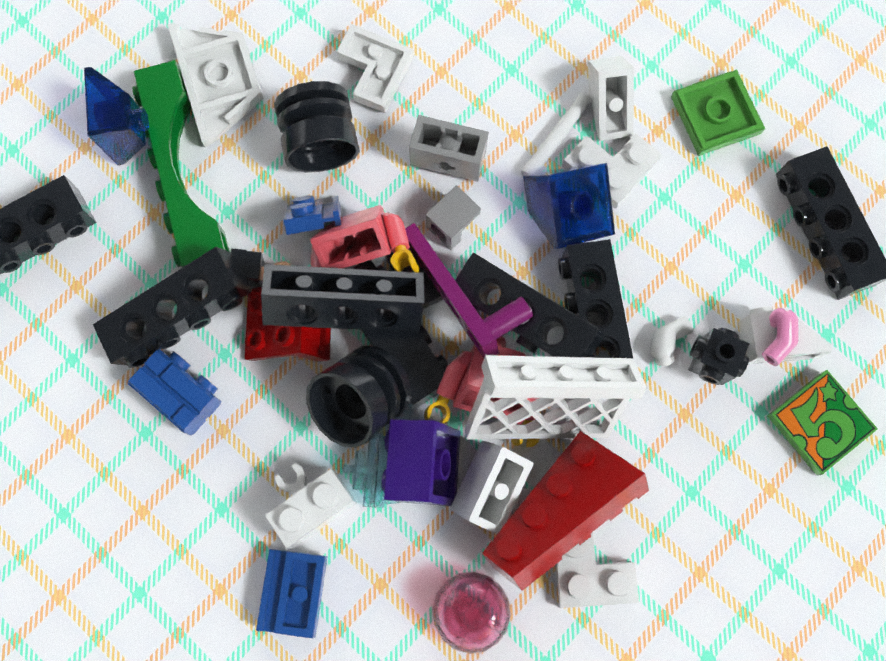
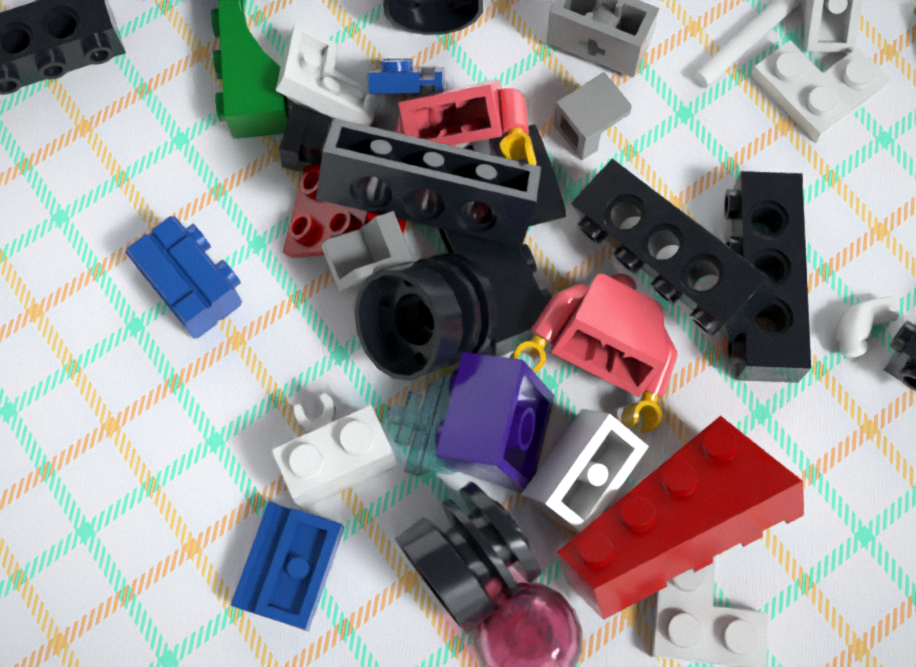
camera: 15 degrees right, 5 degrees down
black brick [93,247,253,368] -> none
magenta piece [405,223,533,358] -> none
white fence [464,355,647,439] -> none
clear blue slope [523,163,615,249] -> none
none -> white plate [276,23,377,126]
none -> light grey panel [322,211,414,292]
none -> black wheel [395,481,542,635]

